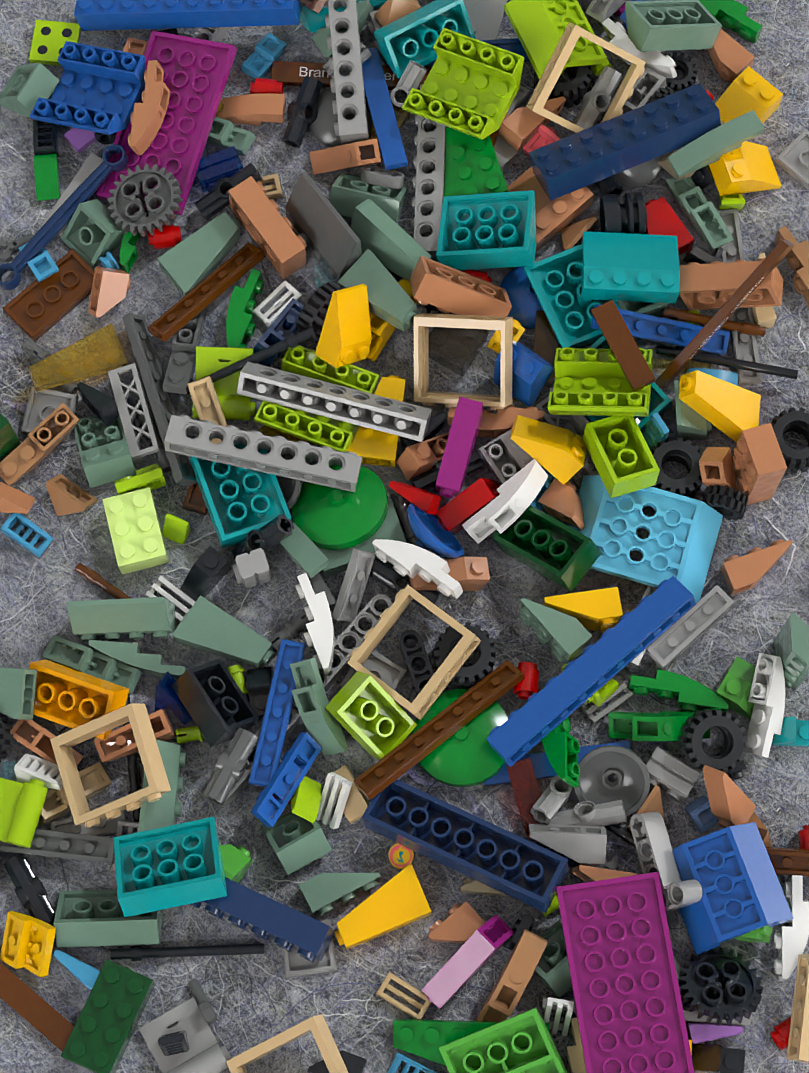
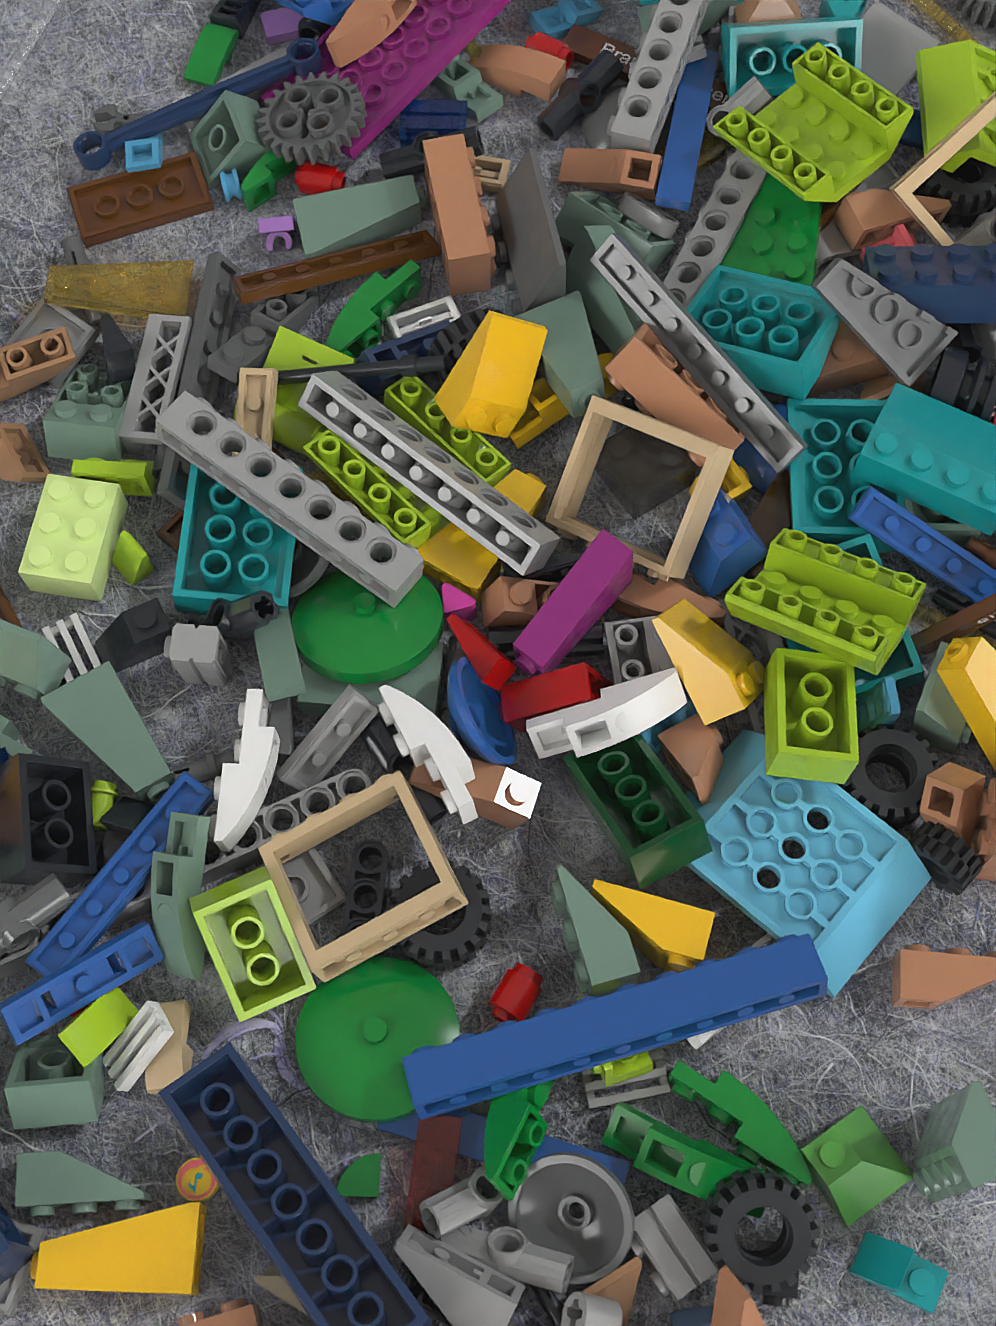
camera: 25 degrees right, 5 degrees down
slope [88,266,131,317] -> none
reddish brown tile [354,660,524,800] -> none
reddish brown tile [591,300,656,392] -> none
light grey fence [645,585,734,670] -> none
white slope [745,653,785,758] -> none
none -> medium lavender tile [258,216,296,252]
none -> green tile [337,1153,382,1198]
none -> dark pink slope [441,582,477,628]
none -> dark grey plate [590,233,808,473]
none -> wing [810,258,959,387]

